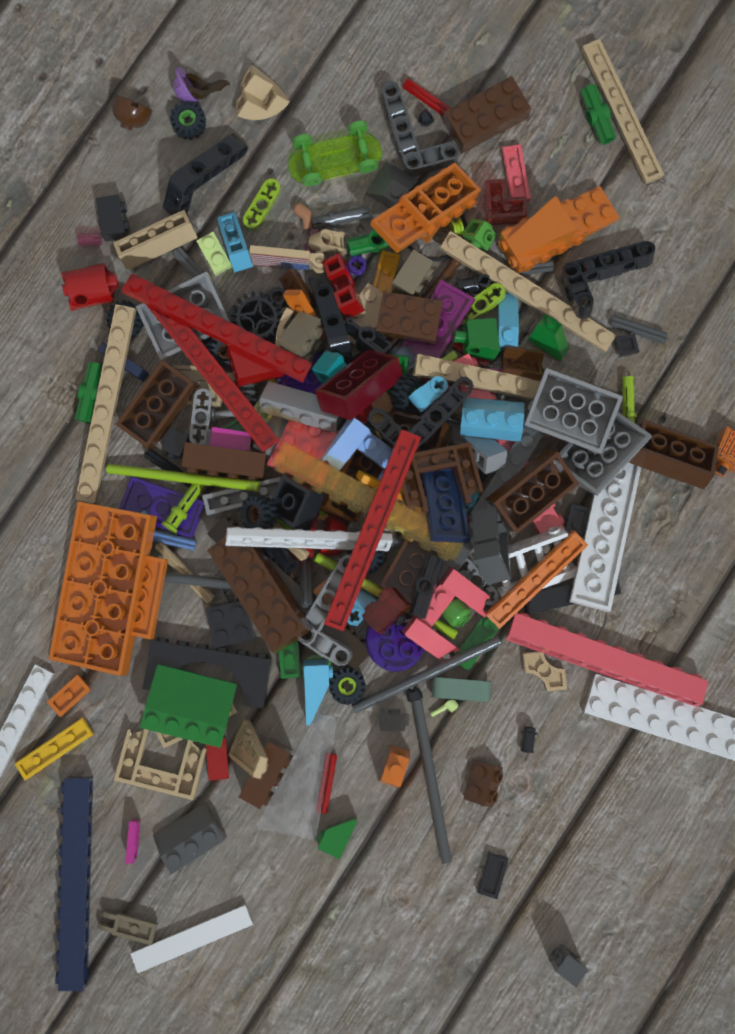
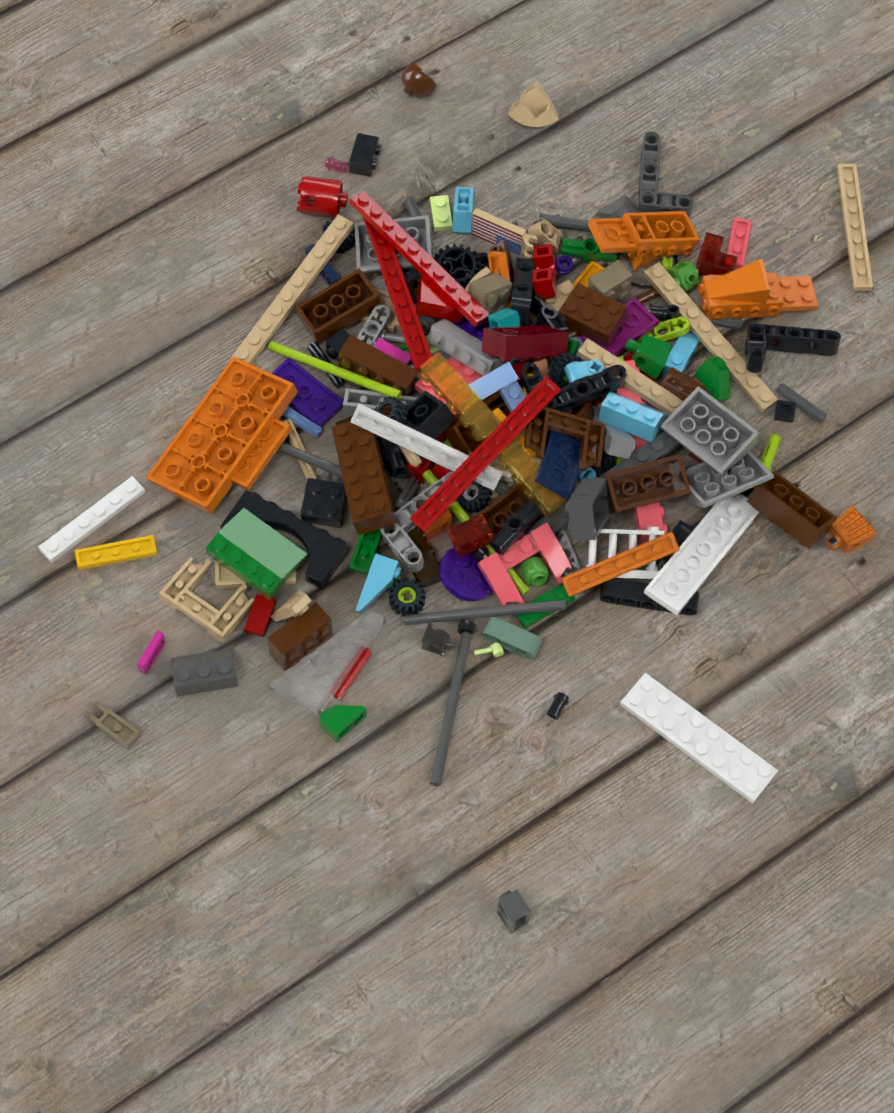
camera: 20 degrees right, 20 degrees down
orange plate [47,674,92,717] -> none
dark blue brick [55,776,93,991] -> none
green piece [75,362,103,424] -> none
tan brick [113,210,198,271] -> none
white tile [130,904,253,973] -> none
lime pin [161,484,205,534] -> none
black beam [163,134,248,215] -> none
black bush [170,100,206,140] -> none
piece [173,66,230,103] -> none
lime beam [243,179,281,231] -> none
clear neon green piece [288,121,382,187] -> none
nougat arm [293,203,313,229] -> none
medium azure piece [347,588,378,626] -> none
orange torso [379,745,410,788] -> none
red axle [403,78,451,117] -> none
black hinge [418,109,435,127] -> none
reddish brown brick [443,76,531,154] -> none
reddish brown bracket [463,759,503,807] -> none
black tile [477,852,509,899] -> none
coral brick [505,612,708,707] -> none
tan tile [522,651,567,691] -> none
green piece [580,84,617,145] -> none

